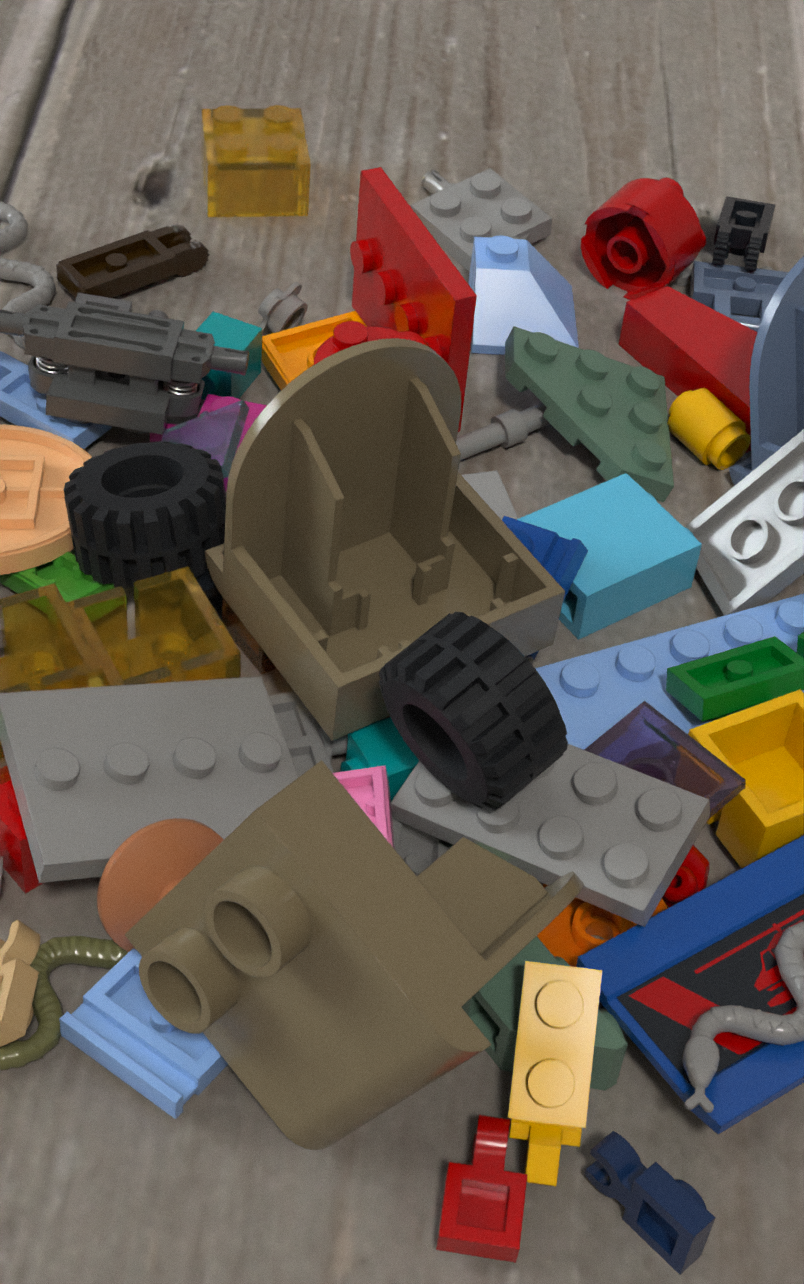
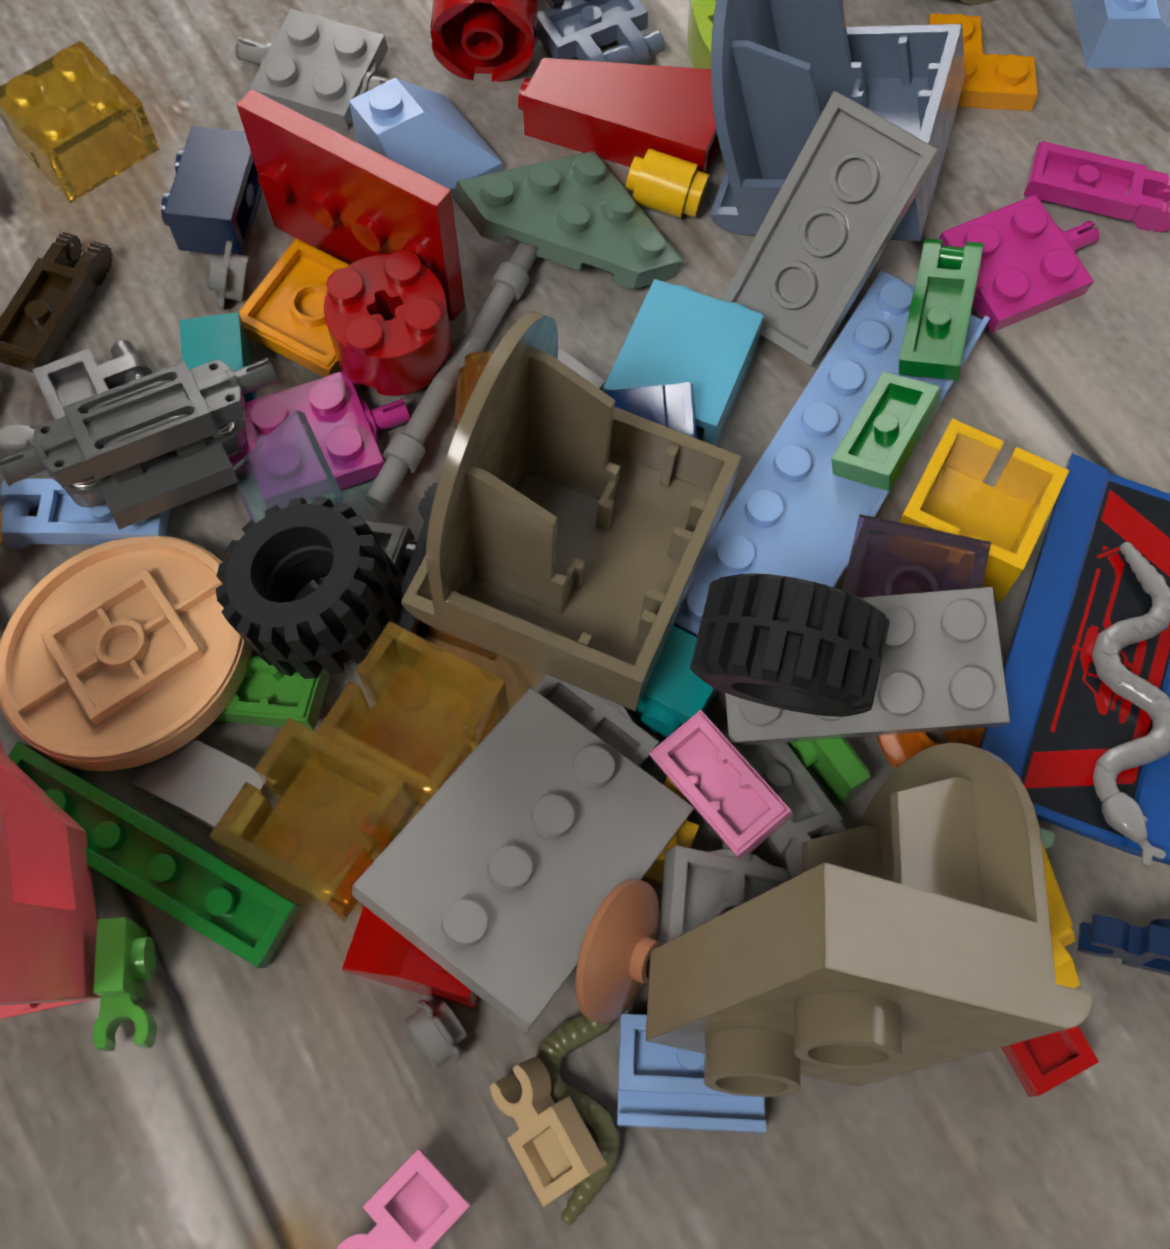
camera: 30 degrees left, 20 degrees up
none -> dark blue brick [161,126,263,255]

